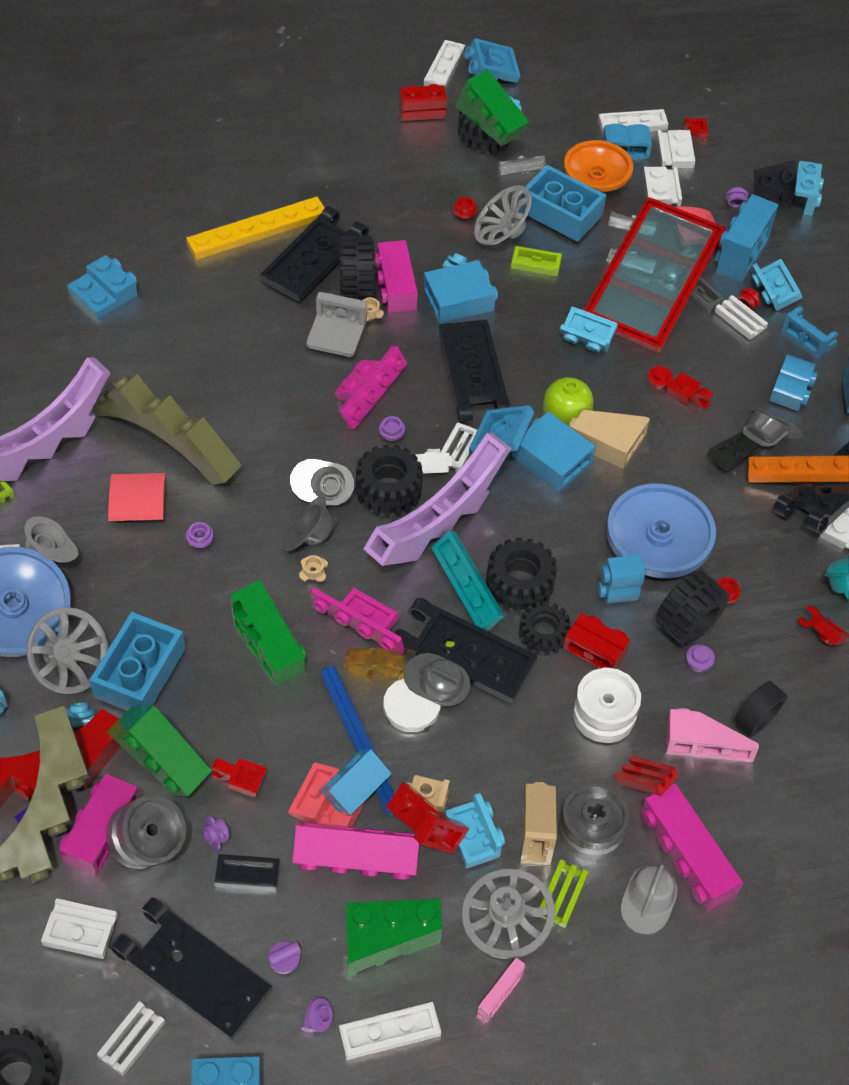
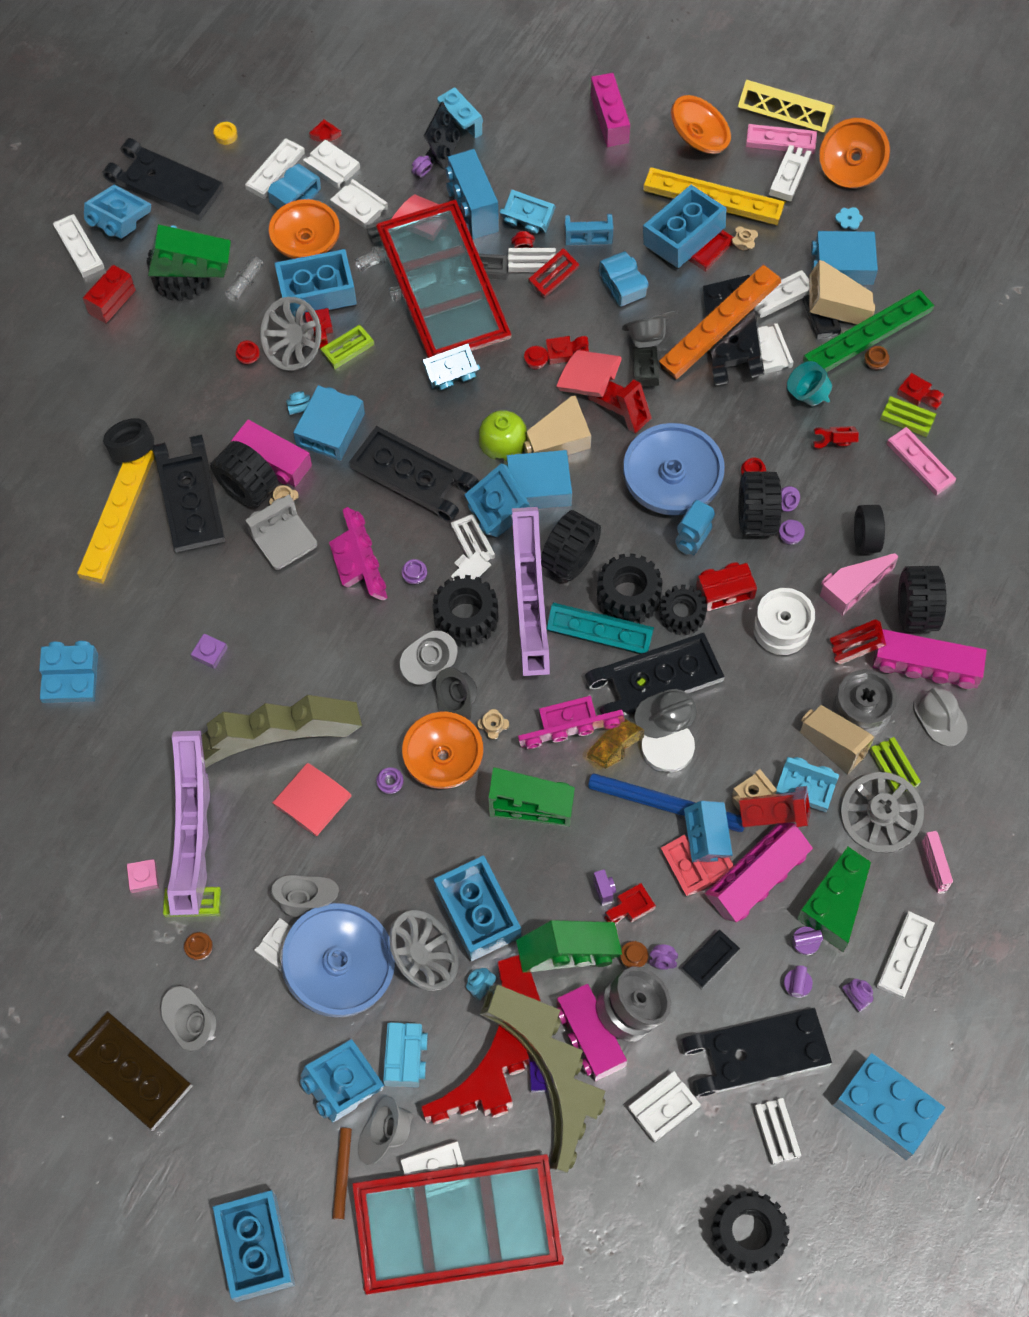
camera: 45 degrees left, 10 degrees up
none -> black hinge [102,138,224,221]
none -> black tyre [103,418,154,462]
none -> medium lavender plate [191,634,228,669]
none -> yellow tile [214,122,238,145]
none -> red plate [305,308,333,349]
none -> orange dish [402,712,483,789]
none -> red tile [528,248,580,299]
none -> black tyre [541,510,601,581]
none -> coral slope [556,350,622,398]
none -> red bracket [588,379,652,434]
none -> medium lavender plate [593,869,616,906]
none -> dark orange plate [620,941,648,968]
none -> medium lavender plate [781,486,800,512]
none -> medium lavender plate [792,927,823,955]
none -> black tyre [898,566,947,632]

